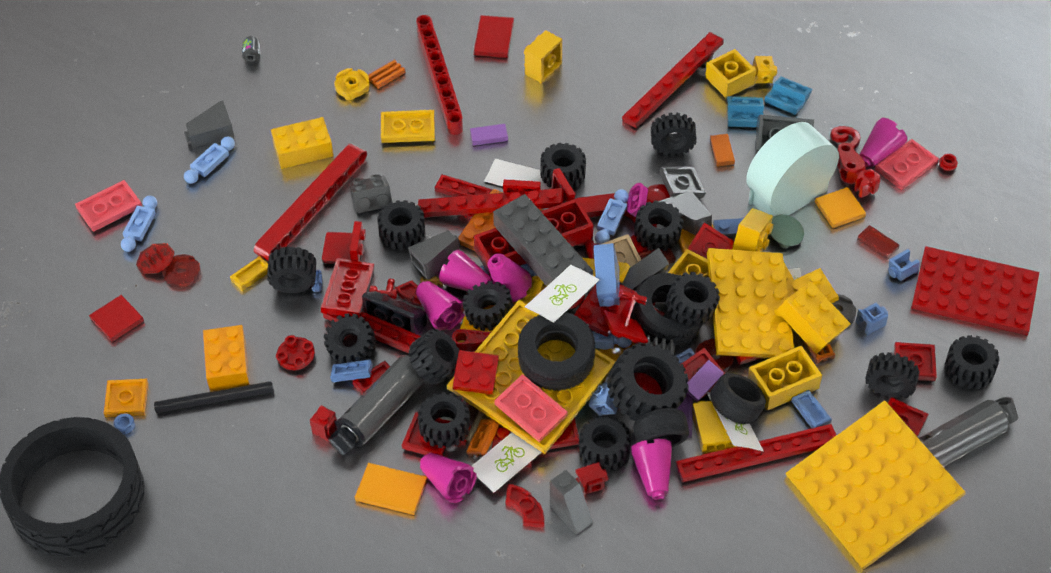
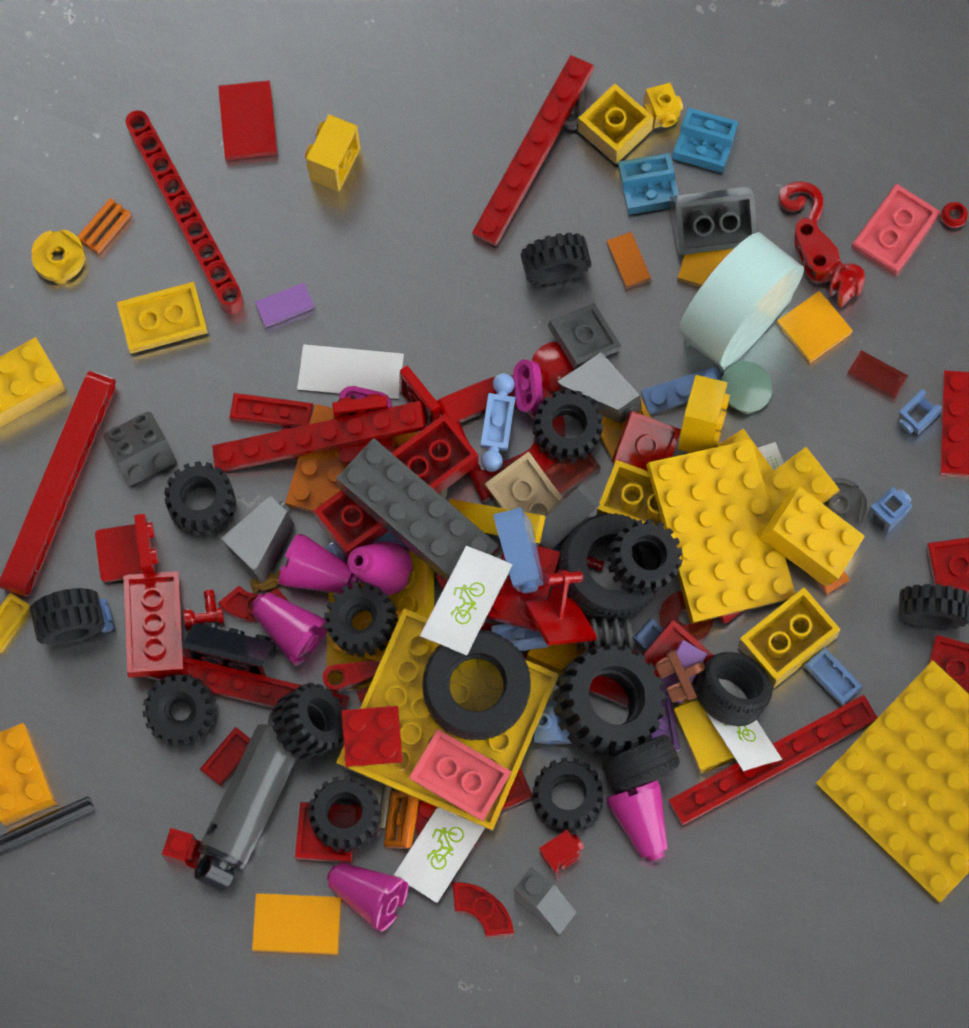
camera: 10 degrees left, 20 degrees up
red dish [276,335,315,370] -> none
medium blue plate [330,360,373,383] -> none
black tyre [540,143,586,189] -> none
dark pink cone [859,117,907,167] -> none
none -> copper hips [655,650,705,702]

